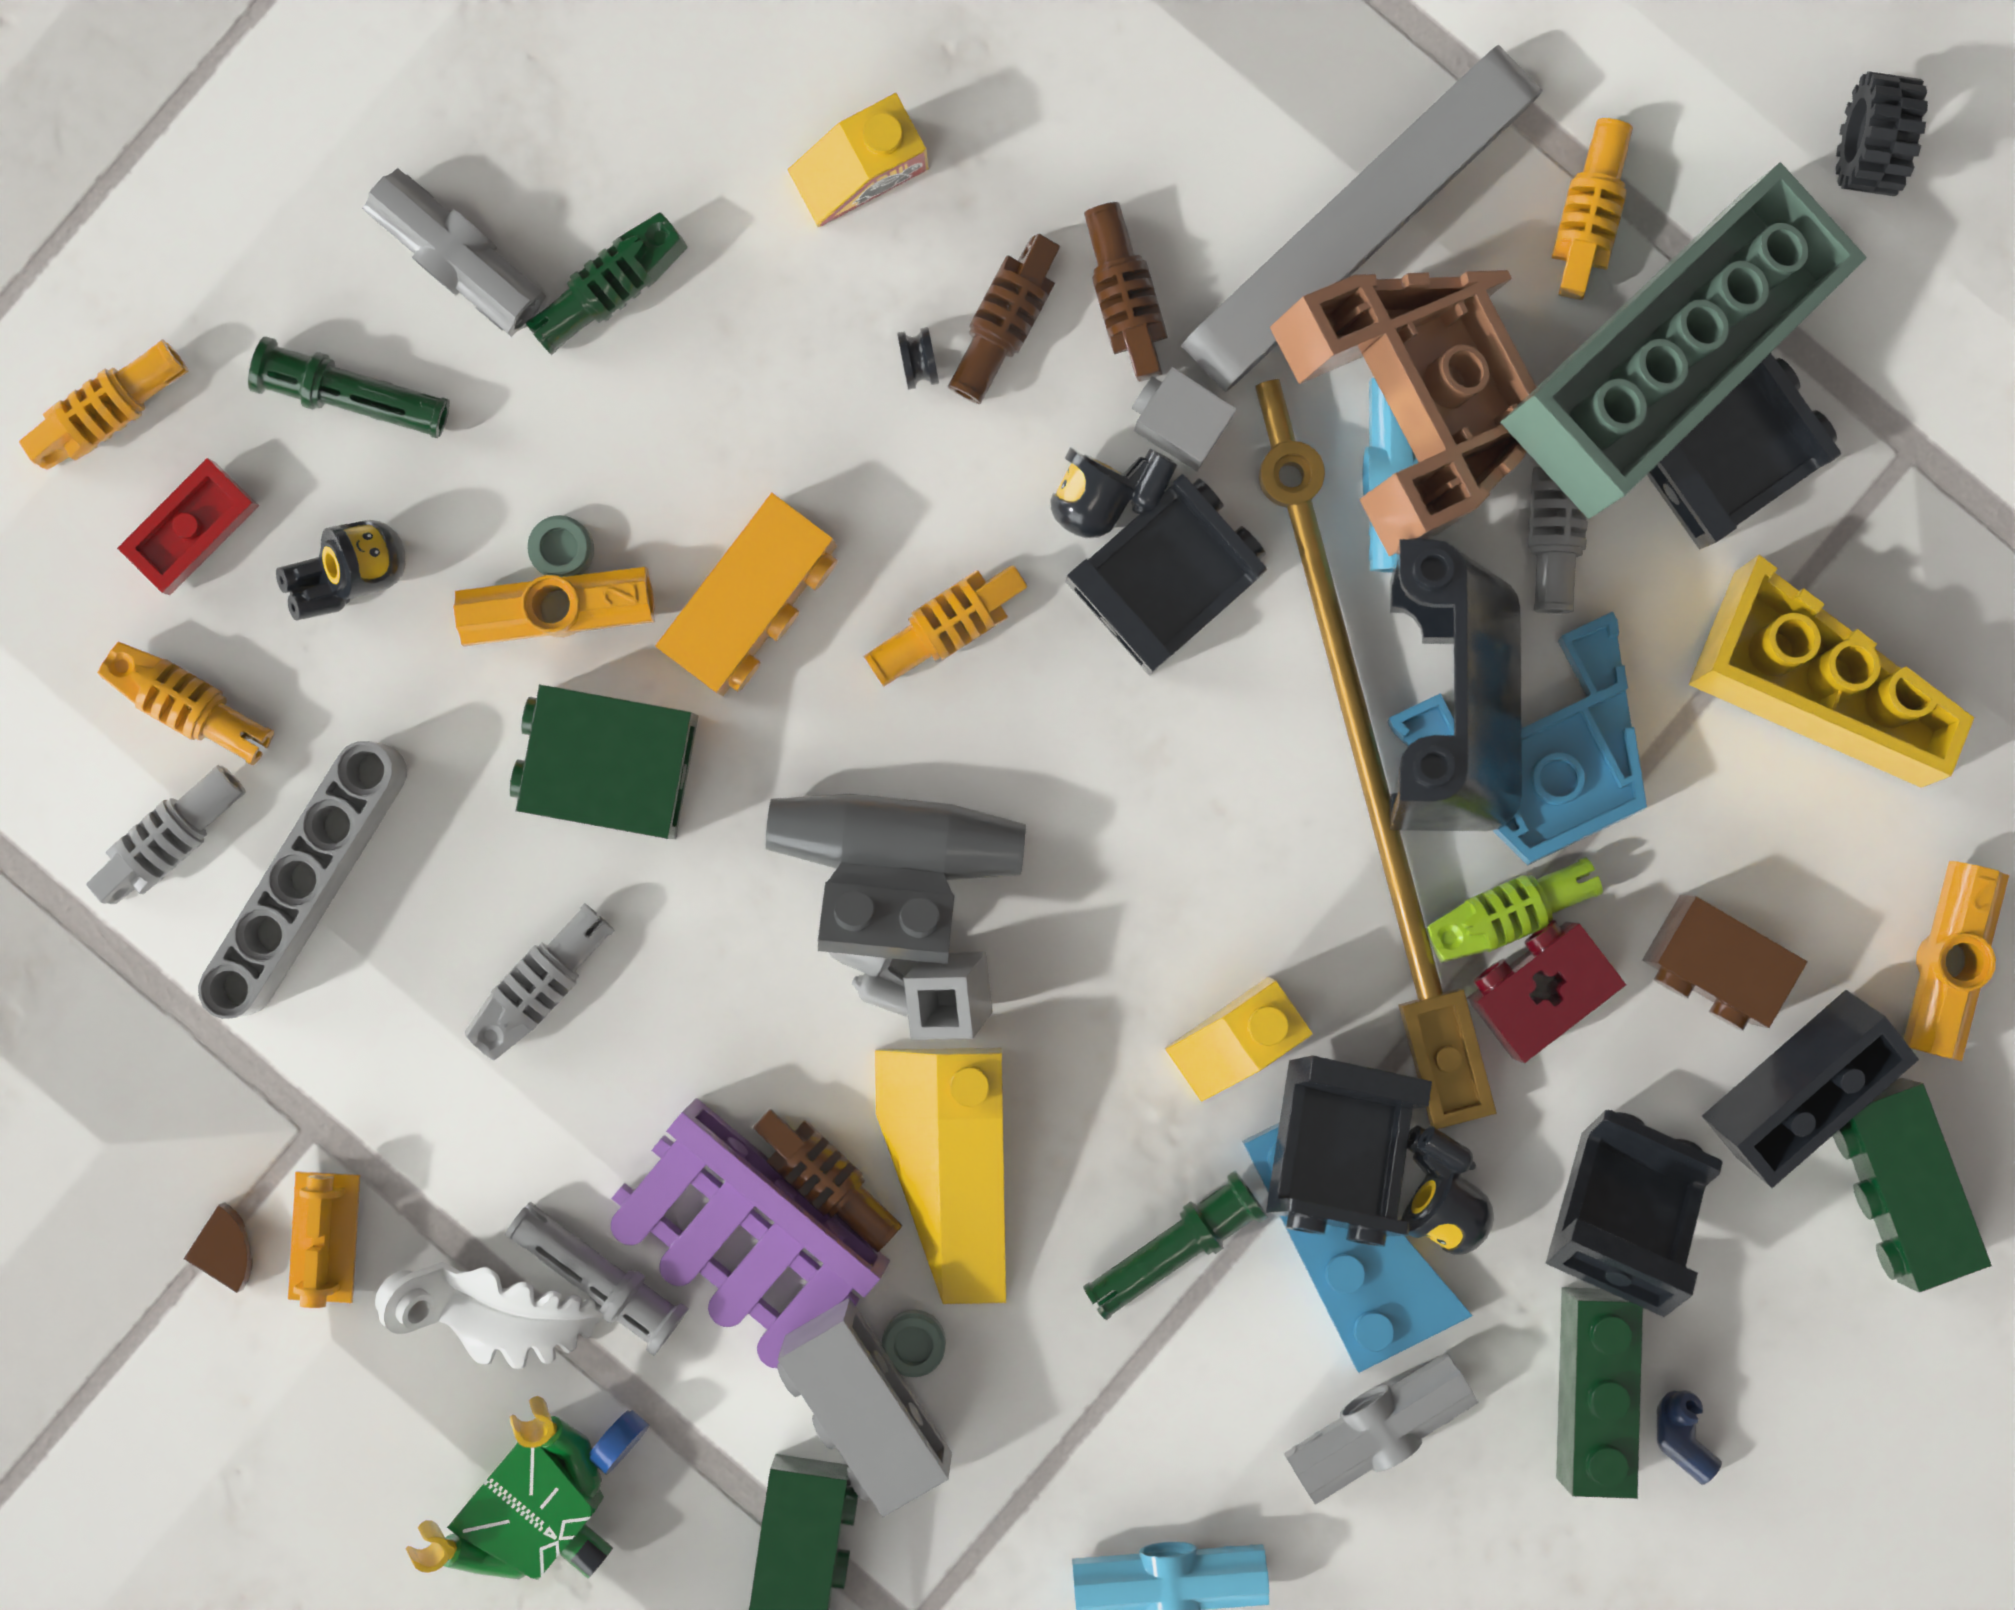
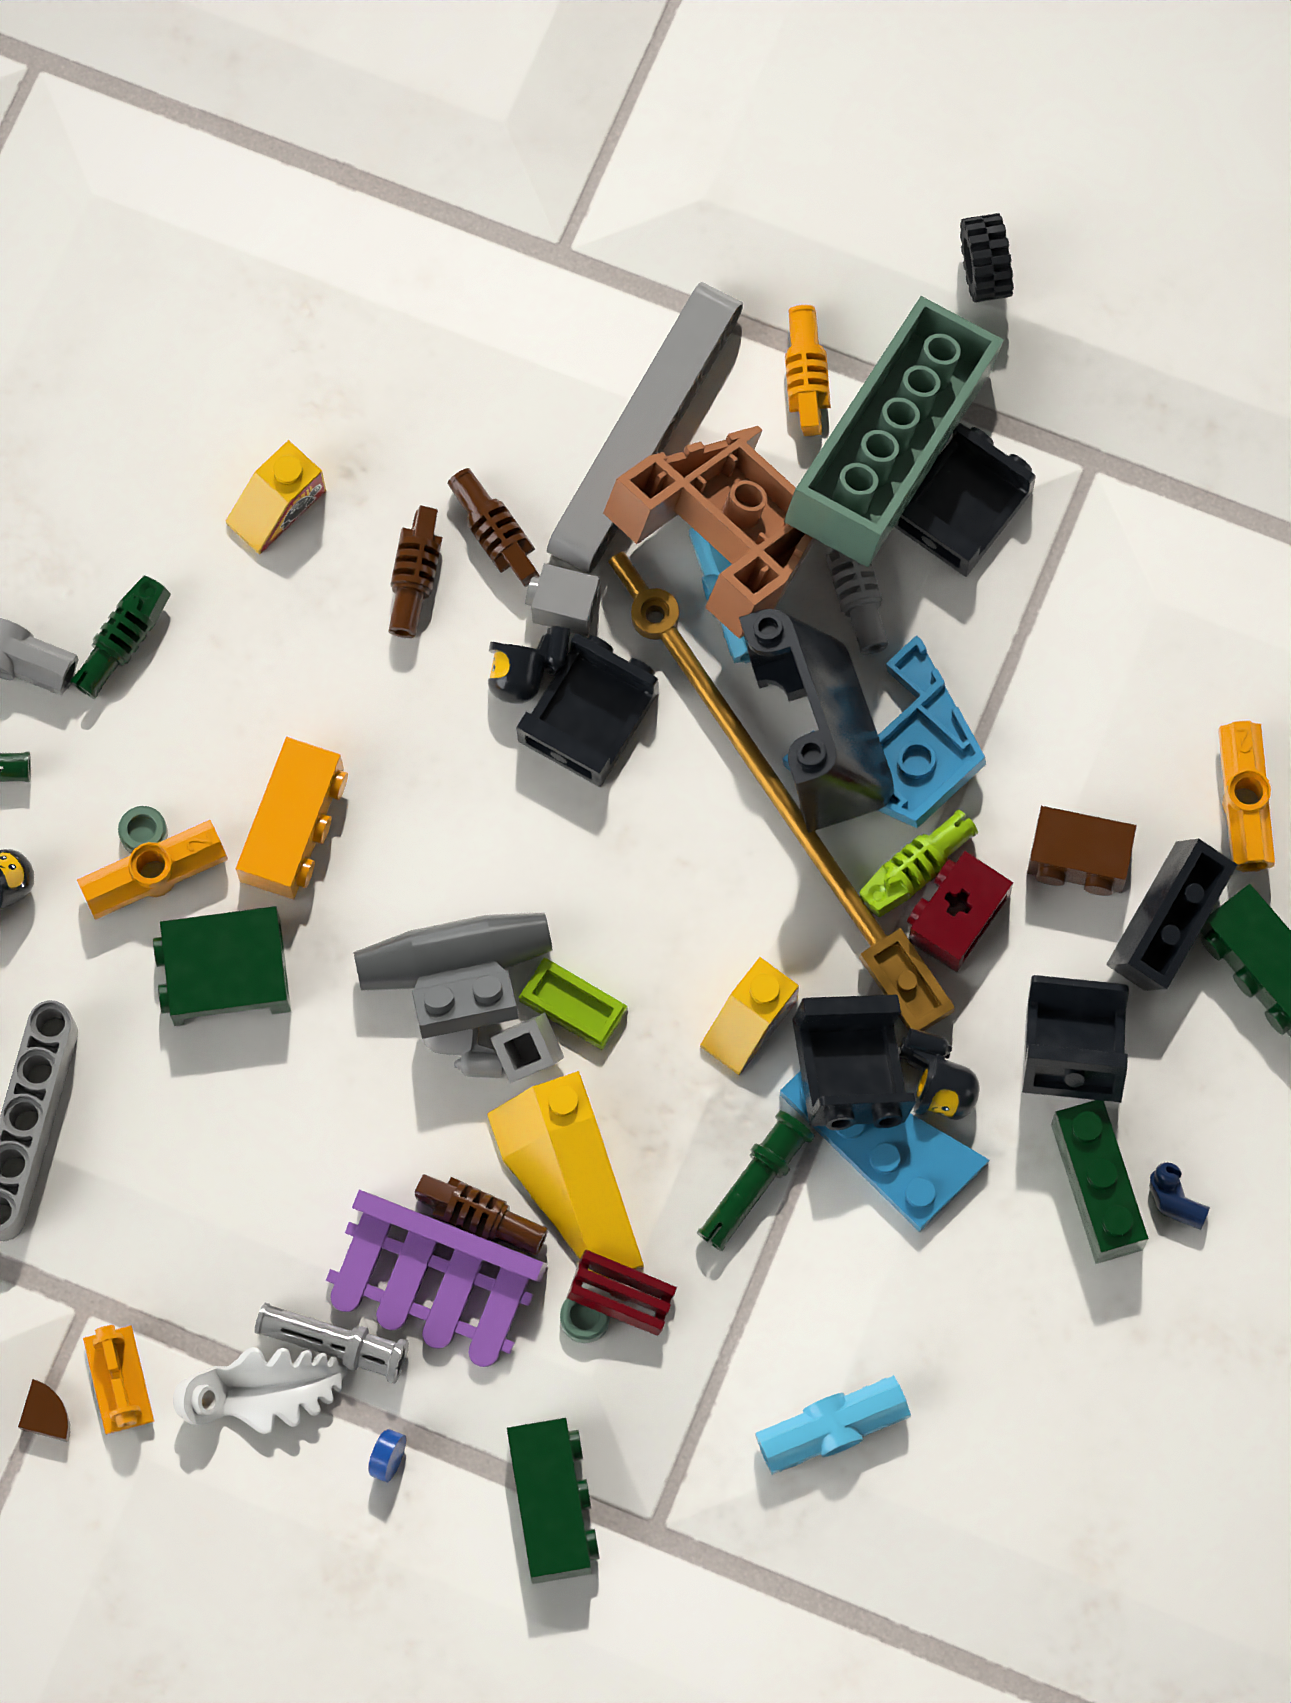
camera: 15 degrees left, 15 degrees down
green torso [405,1396,613,1580] -> none
light grey hinge [465,903,615,1060] -> none
light grey brick [777,1297,952,1517] -> none
light orange hinge [864,566,1028,687] -> none
black bush [897,327,939,390] -> none
light grey piece [1284,1352,1479,1505] -> none
yellow wedge [1688,554,1974,788] -> none
none -> lime tile [519,957,628,1050]
none -> dark red tile [566,1249,677,1336]

